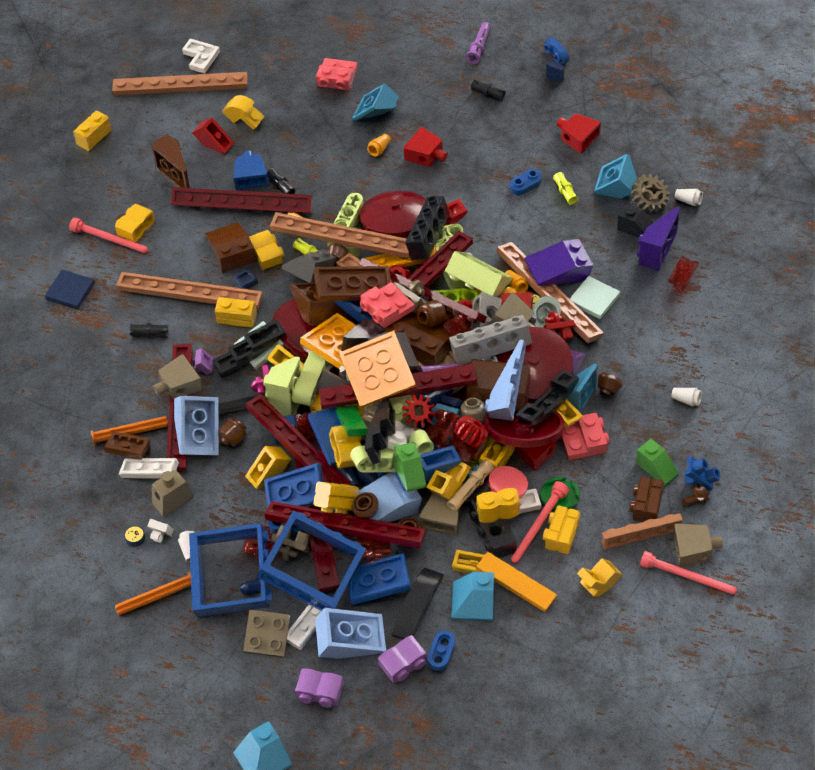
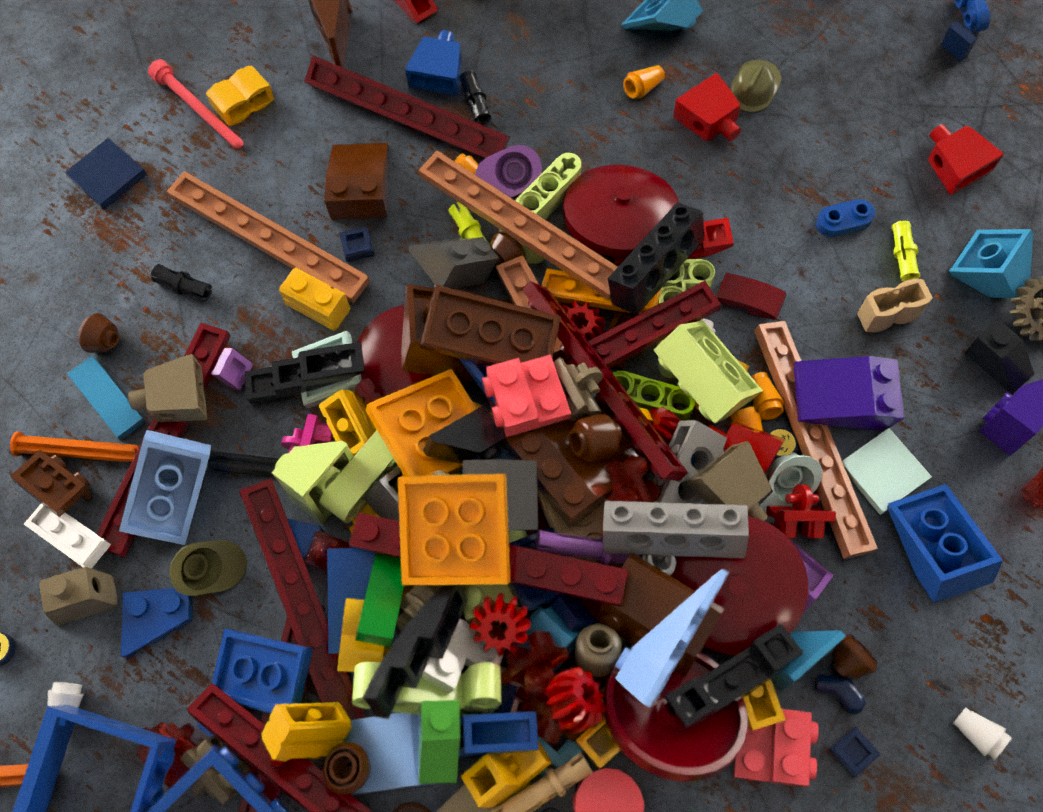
camera: 20 degrees right, 15 degrees up
white tile [148,519,174,543] -> none
reddish brown head [218,418,246,447] -> none
yellow slope [245,446,291,489] -> none
yellow brick [249,230,284,270] -> none
black pin [471,79,506,101] -> none
none -> dark azure tile [67,355,146,441]
none -> reddish brown cone [78,313,119,353]
none -> blue wing [121,588,193,659]
none -> olive piece [169,540,247,596]
none -> medium lavender piece [475,145,542,198]
none -> dark red slope [716,273,787,320]
none -> olive piece [730,60,782,113]
none -> dark blue arm [817,675,866,714]
none -> dark blue tile [828,726,881,778]
none -> tan brick [857,279,933,332]
none -> blue slope [887,484,1003,603]

